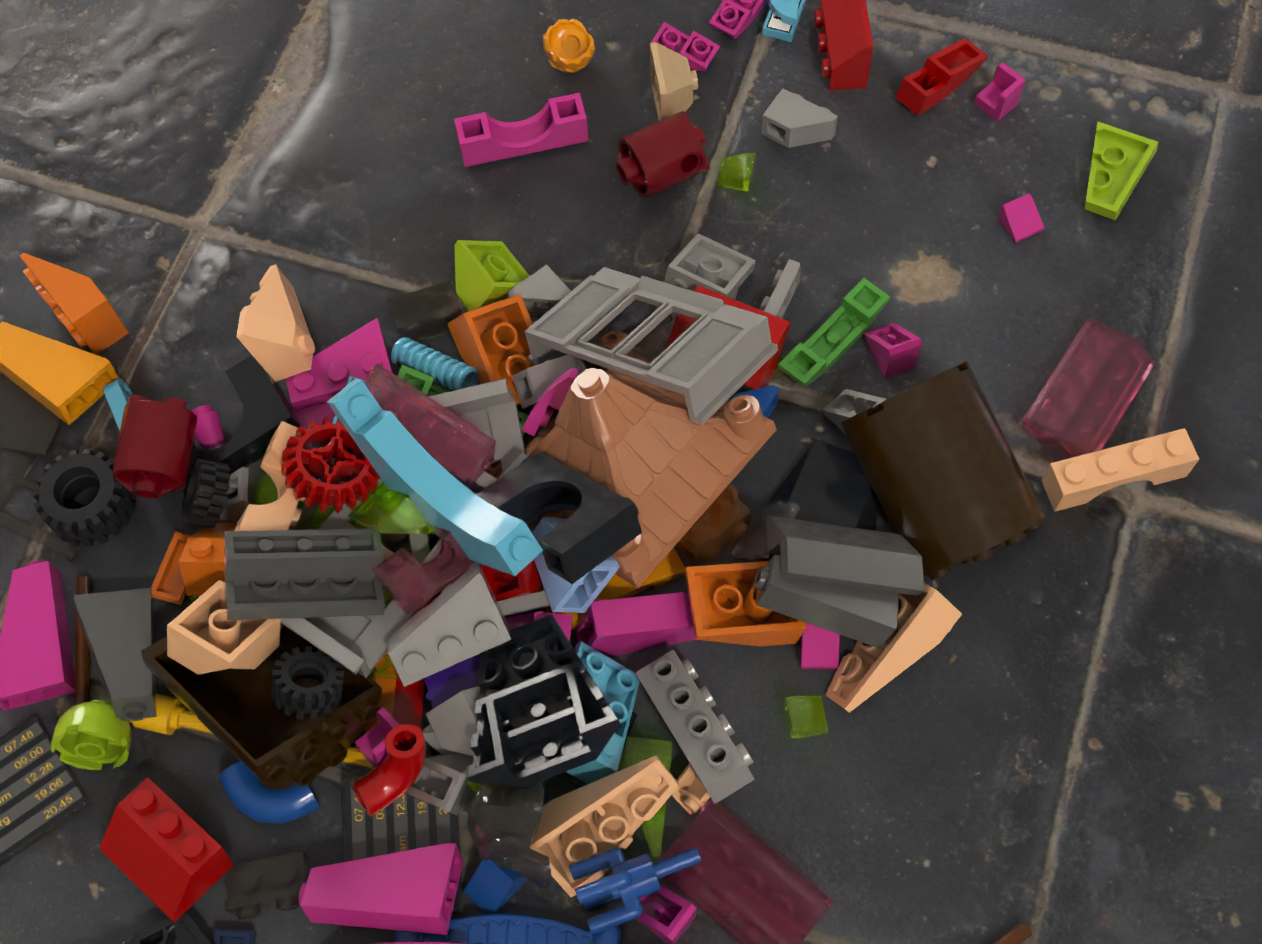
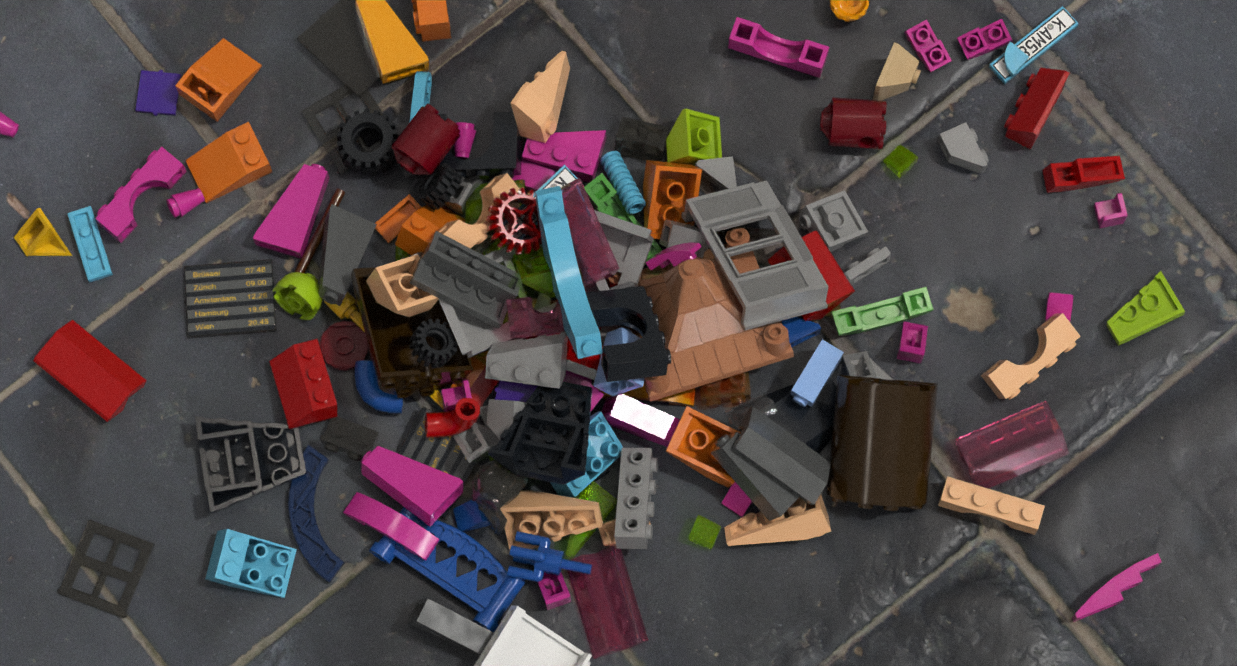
camera: 30 degrees right, 10 degrees up
none -> dark red tile [320,321,369,371]
none -> light blue slope [790,339,844,407]
none -> light nougat arch [981,313,1081,400]

